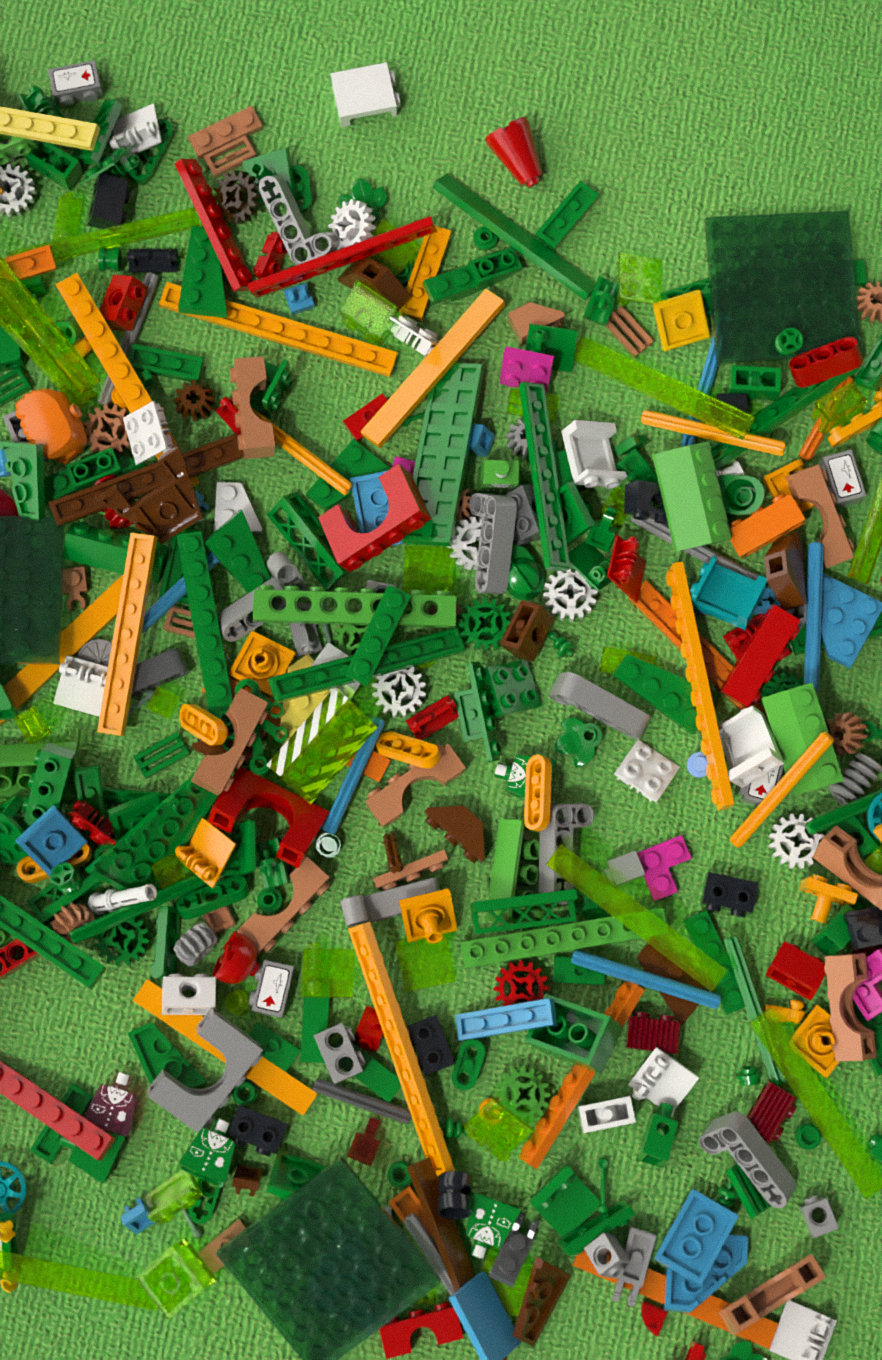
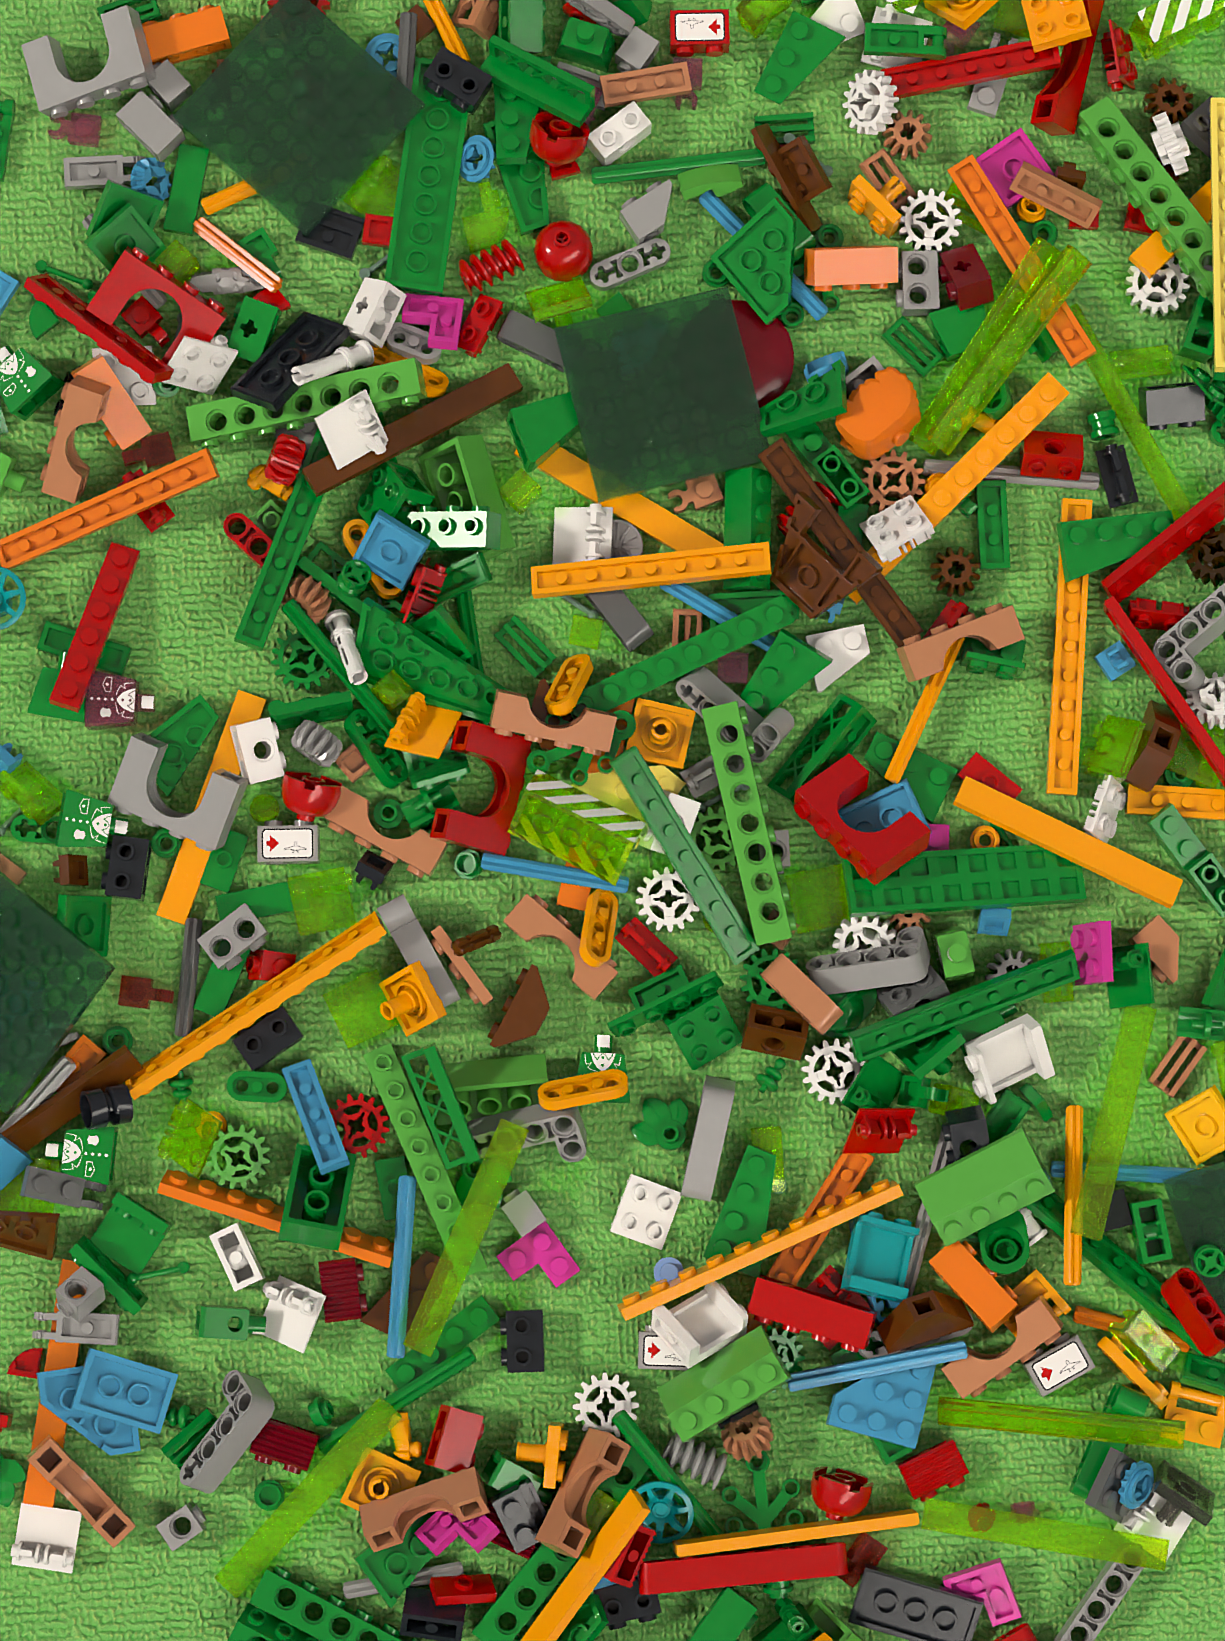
camera: 70 degrees right, 5 degrees up
green plate [344,584,411,687] -> none
light orange axle [730,732,834,848] -> none
none -> black tile [354,850,394,891]
none -> clear pink plate [717,652,749,684]
none -> nougat beam [760,953,844,1035]
none -> light orange plate [970,825,1000,848]

